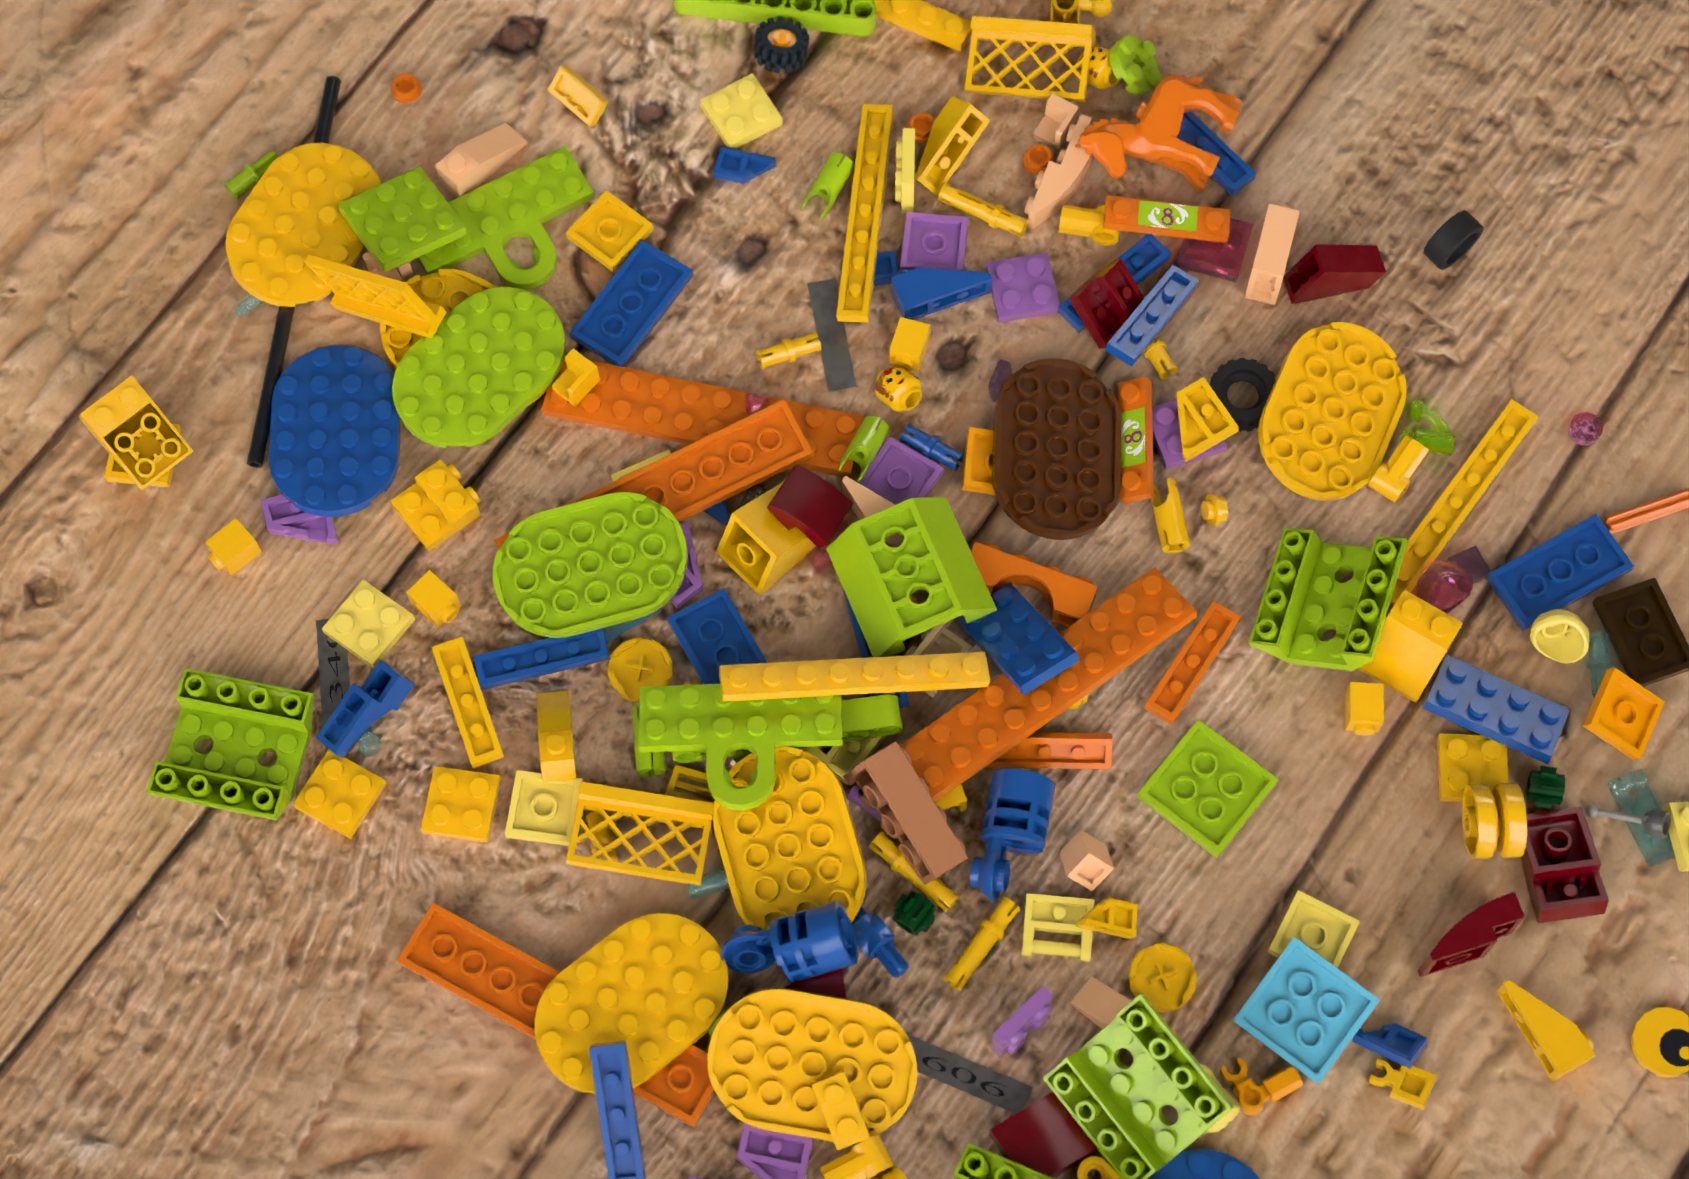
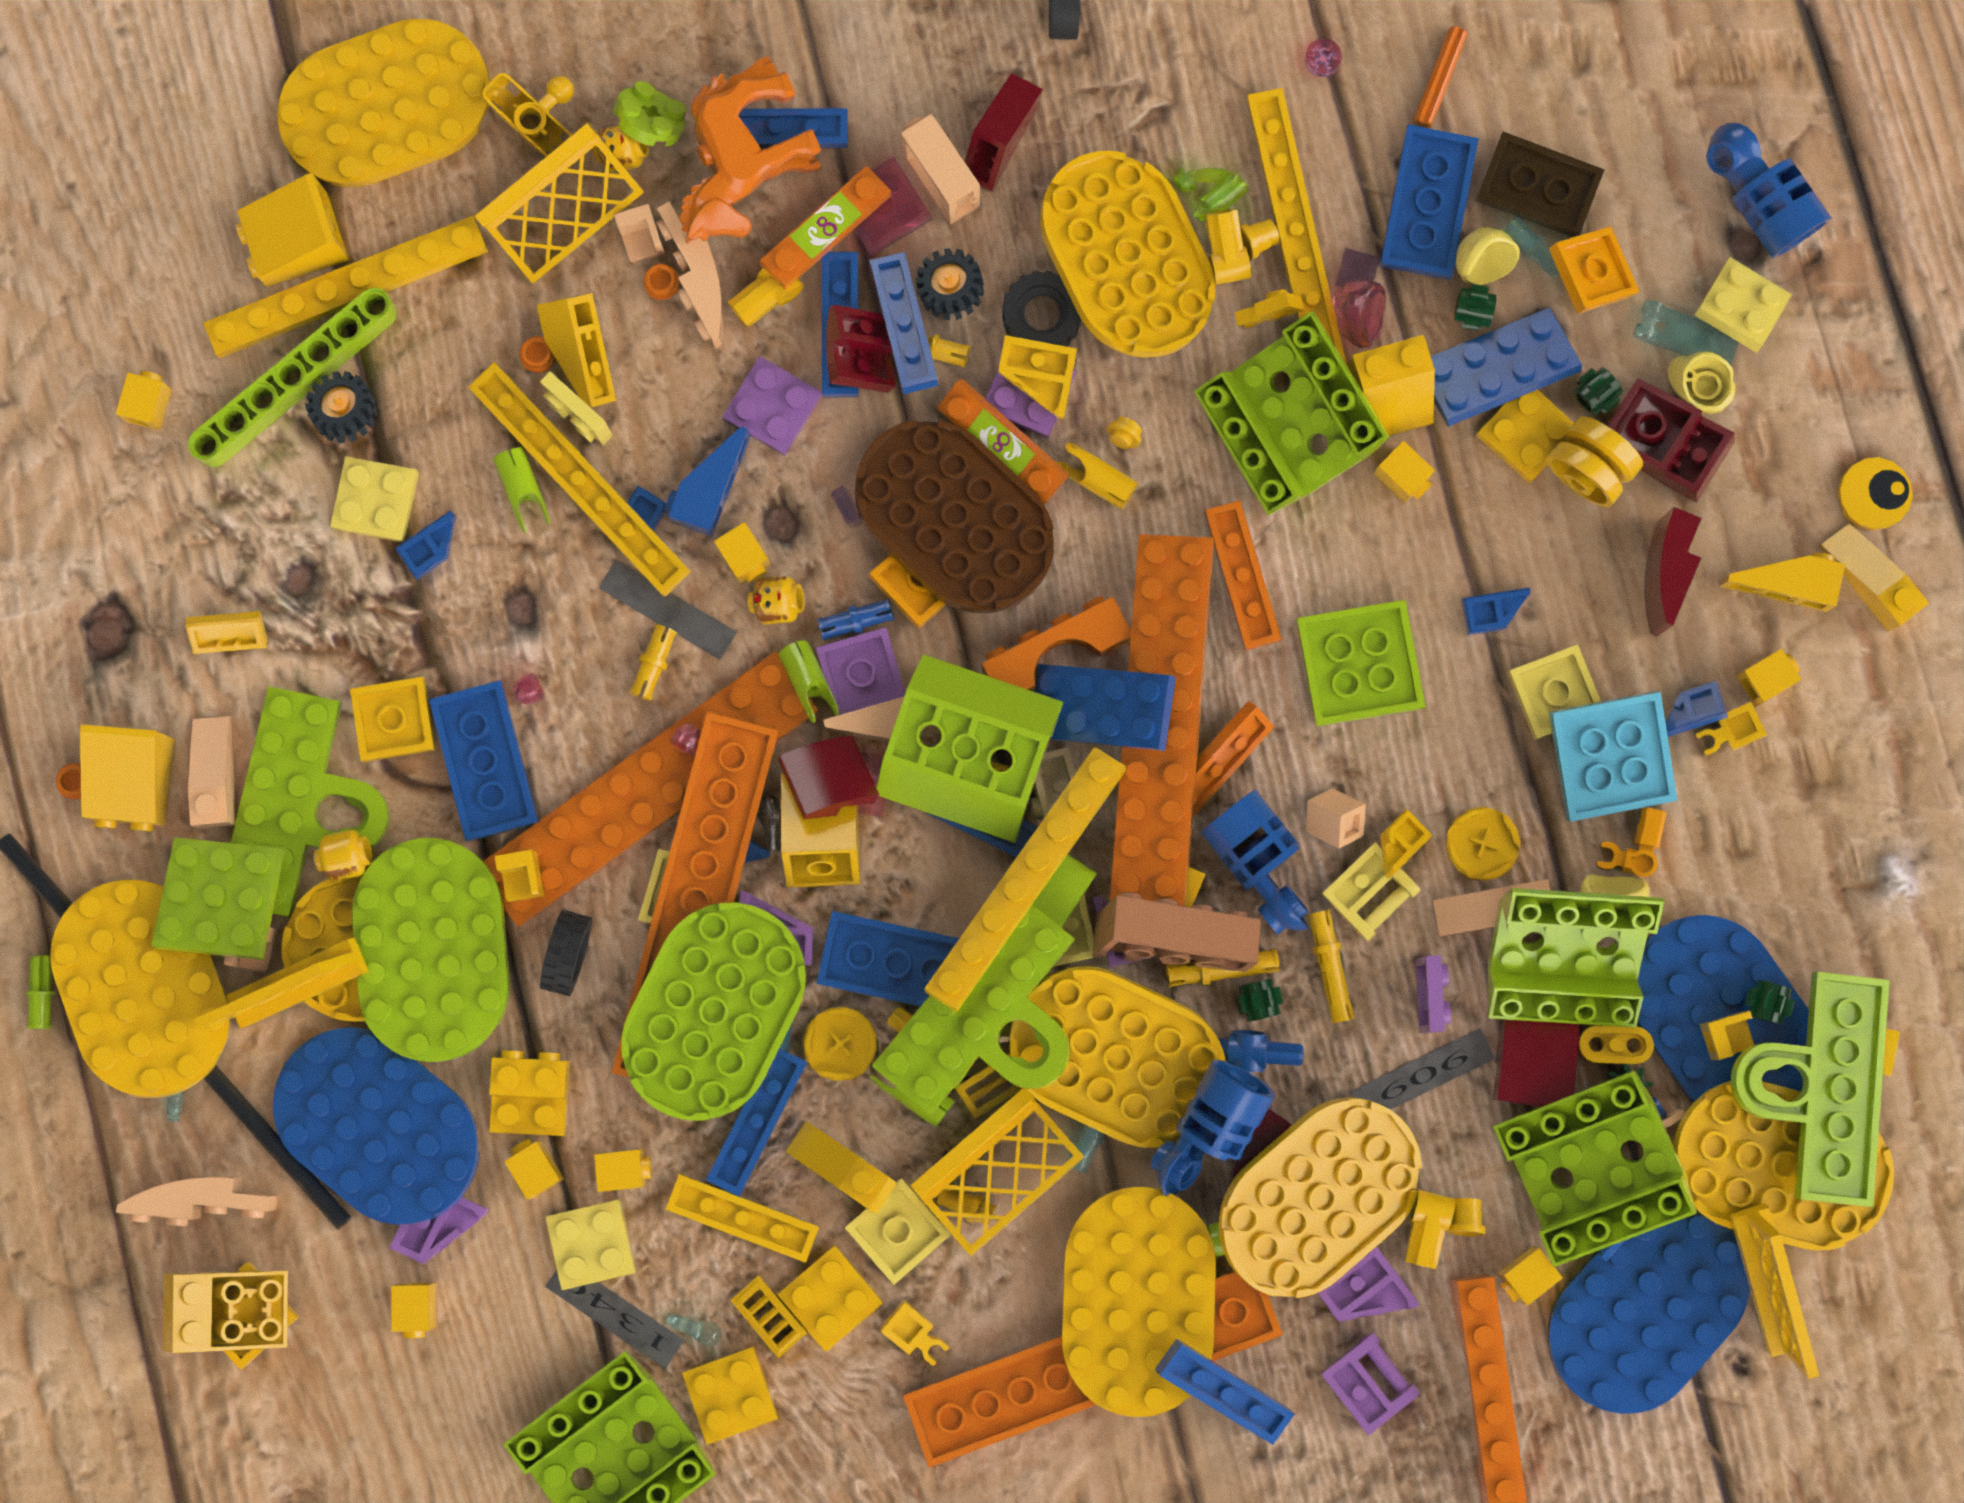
camera: 50 degrees left, 15 degrees up
blue slope [315,660,415,758] -> none
yellow plate [811,1070,870,1151] -> none
medium lavender plate [900,212,968,271] -> none
yellow pin [938,183,1029,238] -> none
hinge [1586,804,1670,838] -> none
none -> yellow slope [80,724,175,832]
none -> light nougat slope [116,1176,278,1226]
none -> yellow head [314,830,373,881]
none -> yellow brick [504,1139,564,1200]
none -> clear pink hinge [513,672,544,705]
none -> black tyre [540,910,592,997]
none -> yellow slope [730,1275,808,1358]
none -> yellow plate [880,1299,949,1366]
none -> black wheel [916,248,984,320]
none -> yellow plate [1234,289,1304,329]
none -> yellow piece [1240,219,1279,260]
none -> dark green gear [1454,283,1497,331]
none -> blue tile [1461,587,1531,636]
none -> light yellow hair [1668,351,1736,414]
none -> yellow brick [1736,648,1802,707]
none -> yellow slope [1820,523,1930,632]

